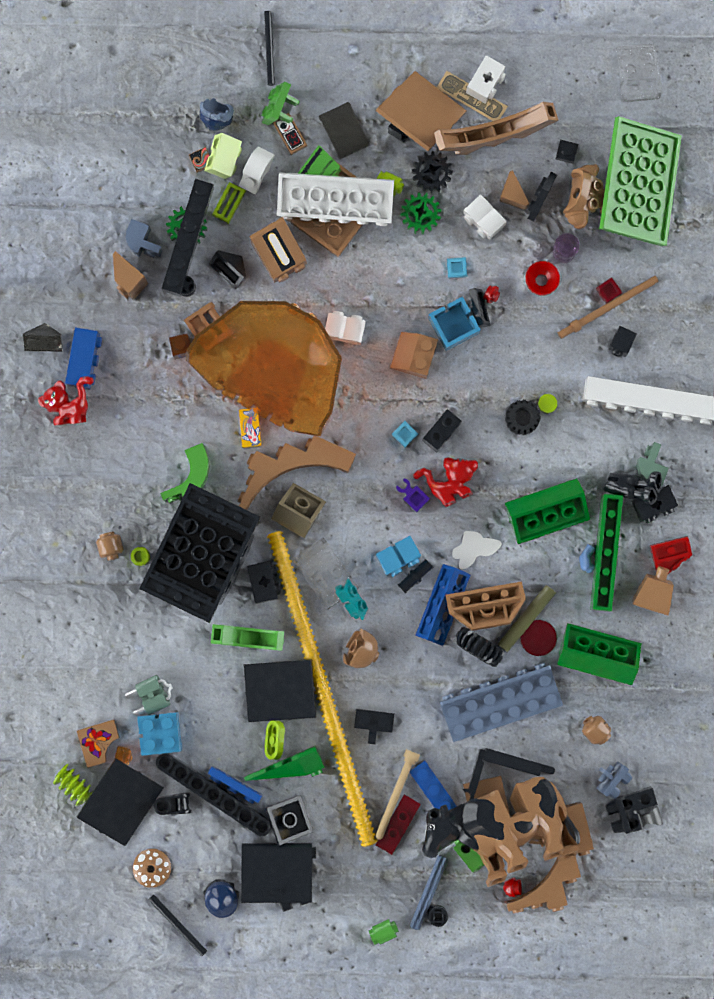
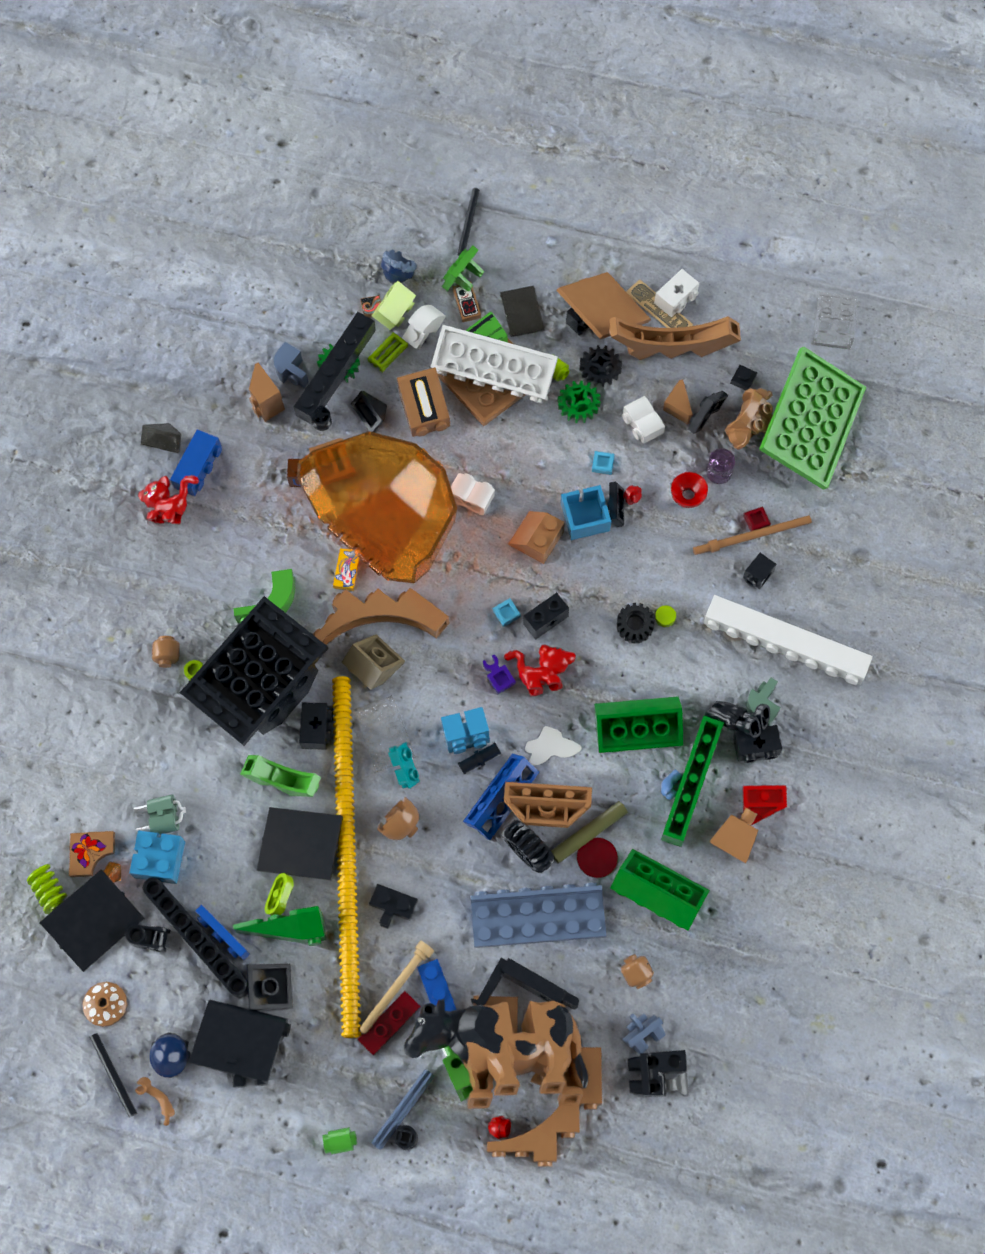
camera: 15 degrees right, 15 degrees down
none -> medium nougat piece [135,1077,175,1126]

